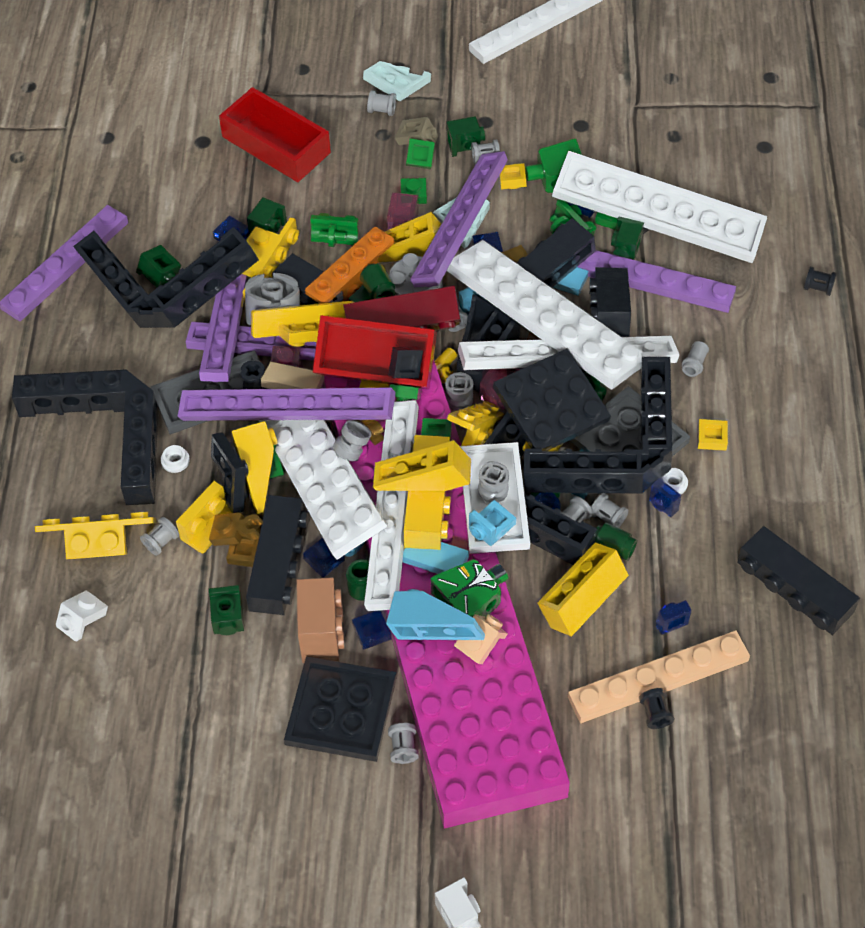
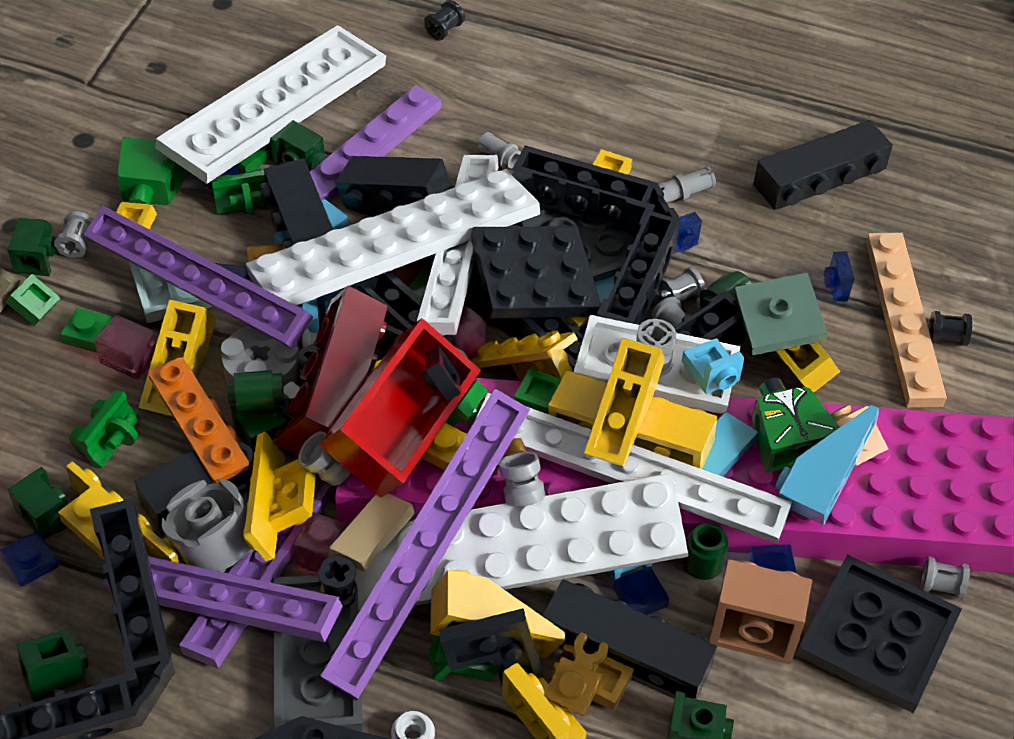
camera: 75 degrees left, 5 degrees down
none -> light grey pin [659,166,716,203]
none -> sand green plate [735,272,827,355]

